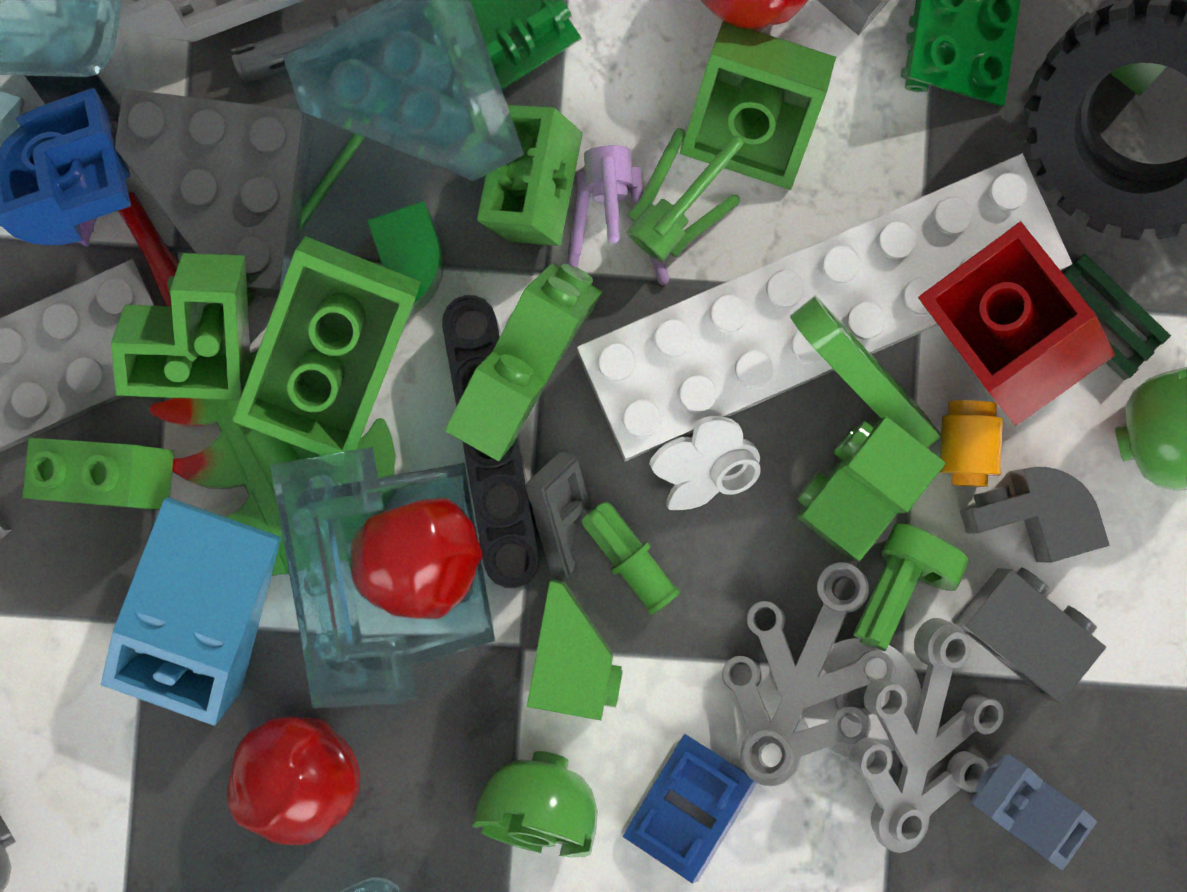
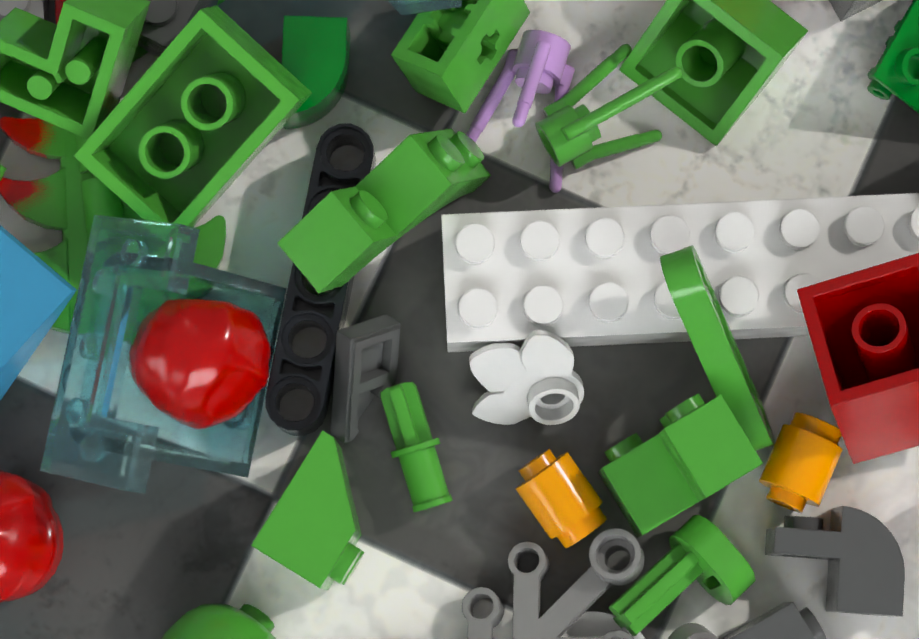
camera: 20 degrees right, 5 degrees down
none -> light orange brick [515,449,607,549]

